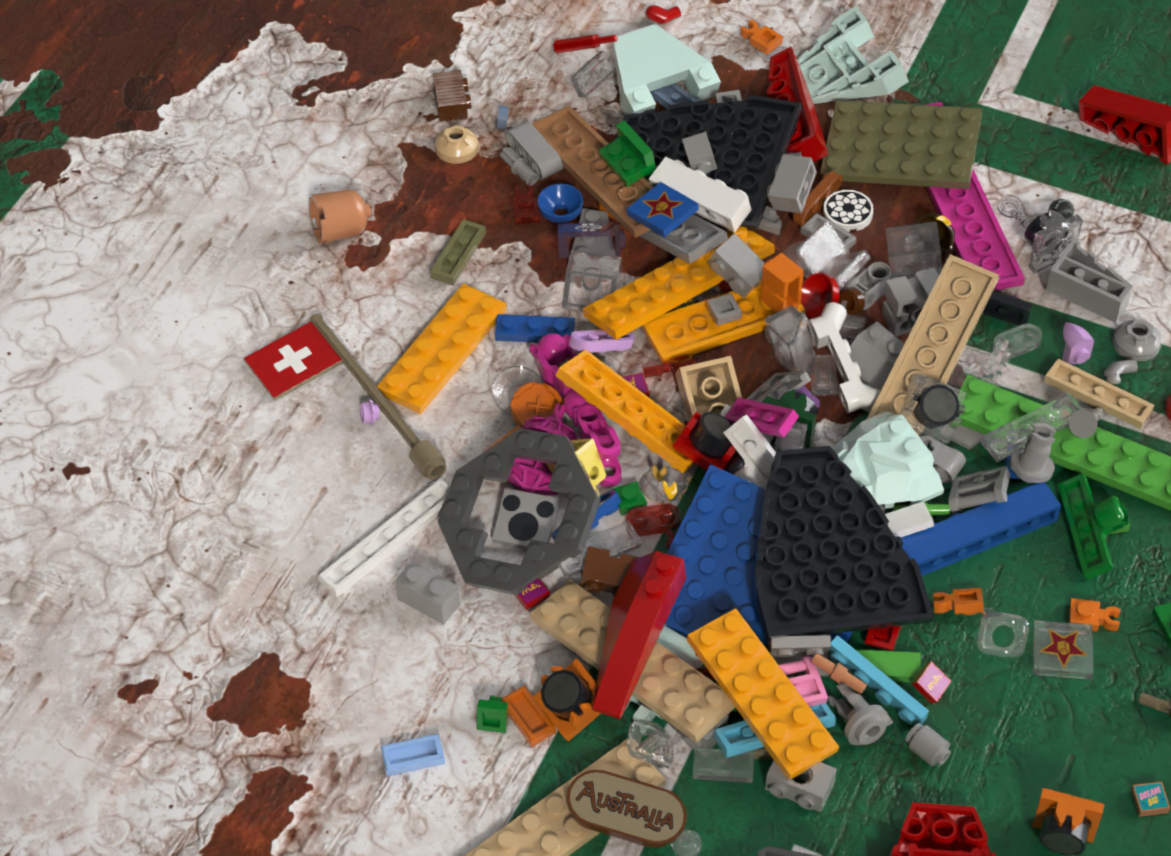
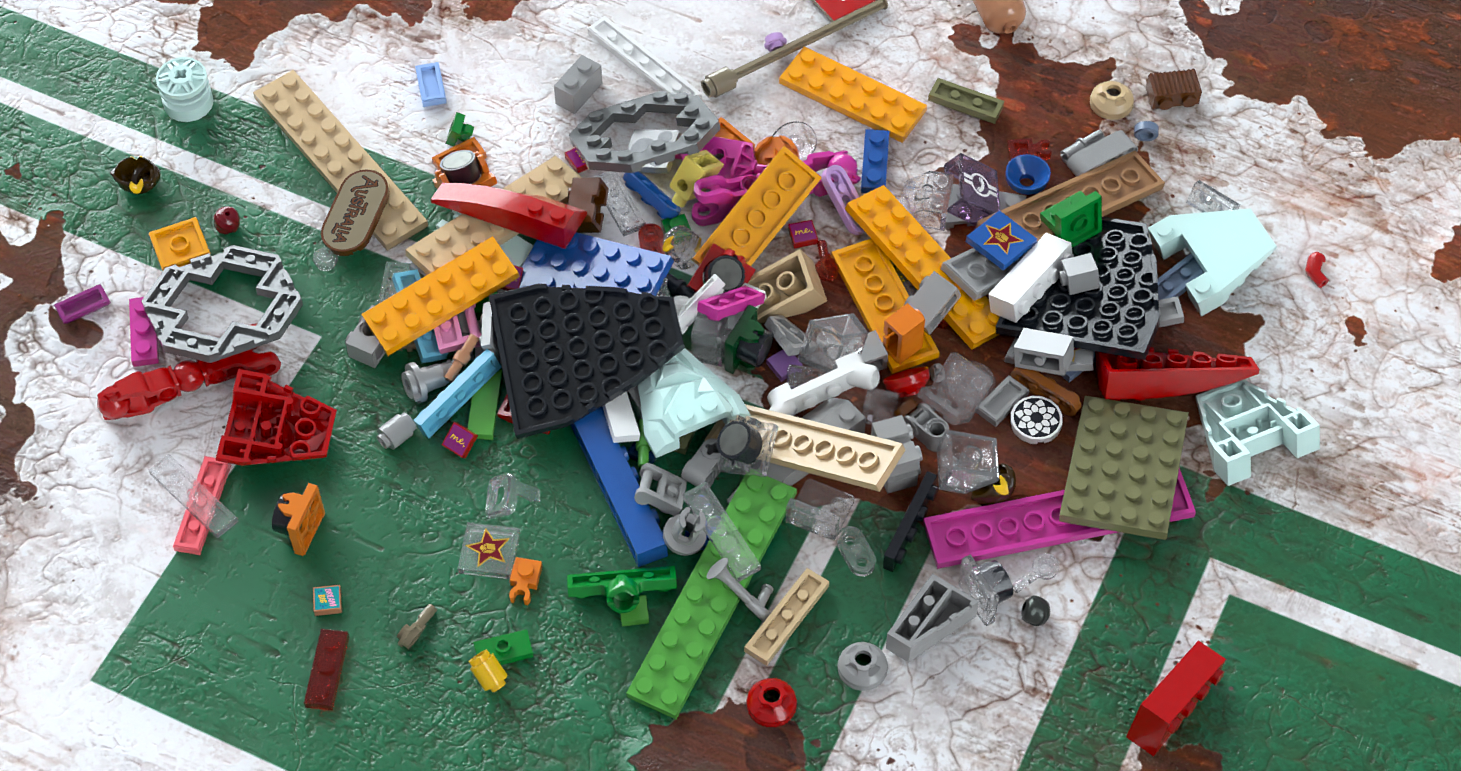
camera: 90 degrees right, 5 degrees up
red axle [553,34,618,54] -> none
clear piece [627,719,674,768] -> none
light grey plate [707,293,742,326] -> none
orange plate [740,20,783,55] -> none
orange plate [933,588,984,615] -> none
lavender plate [1062,322,1094,365] -> none
light grey arm [1104,359,1138,385] -> none

